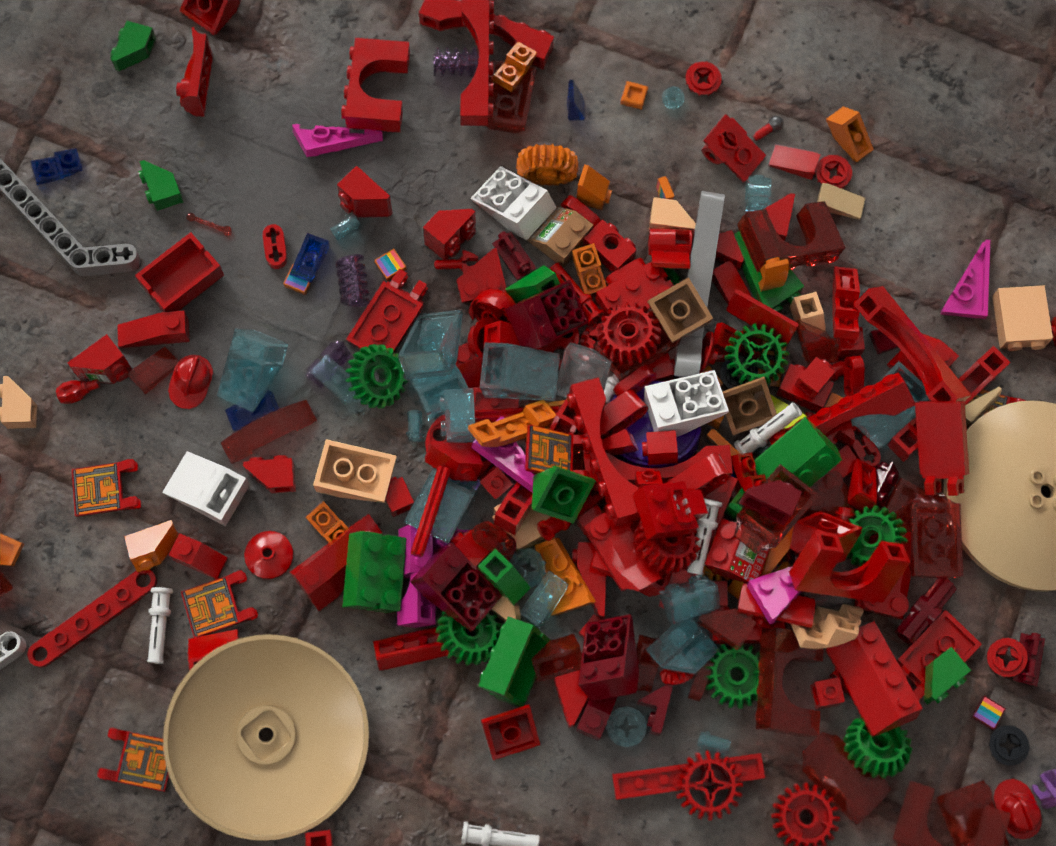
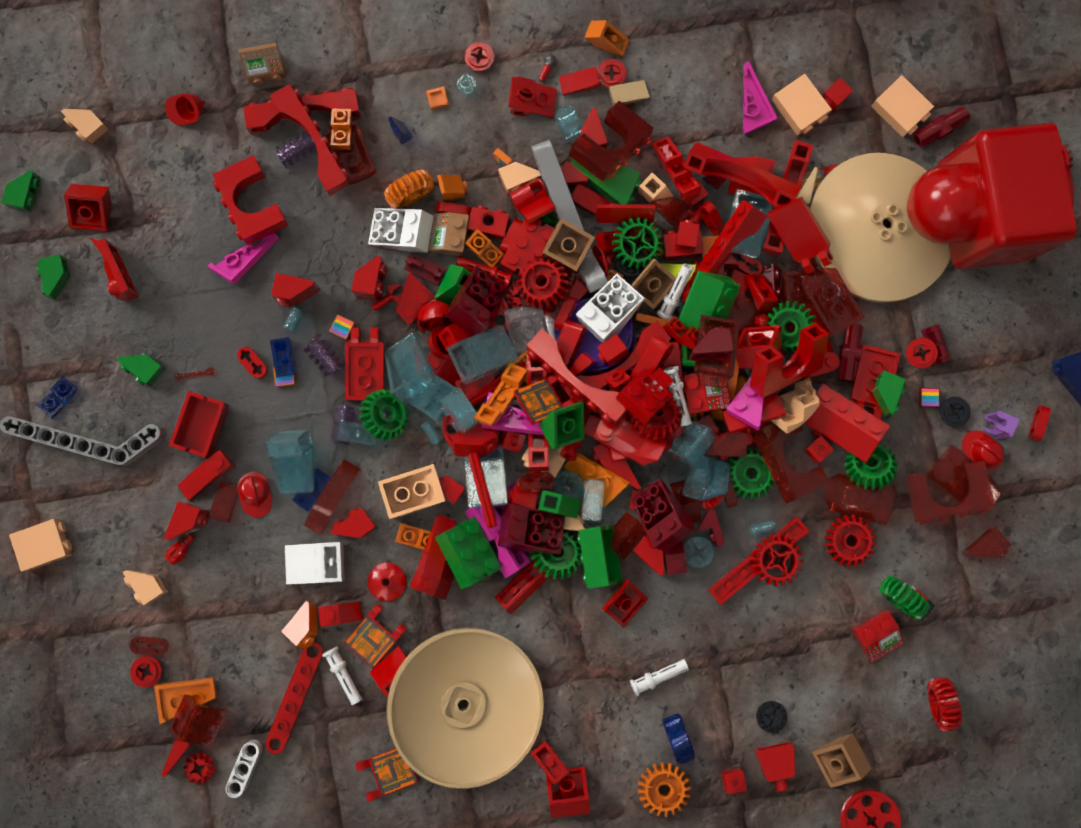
camera: 30 degrees left, 10 degrees up
flag [72,459,141,517] -> none
orange slope [758,257,789,292] -> none

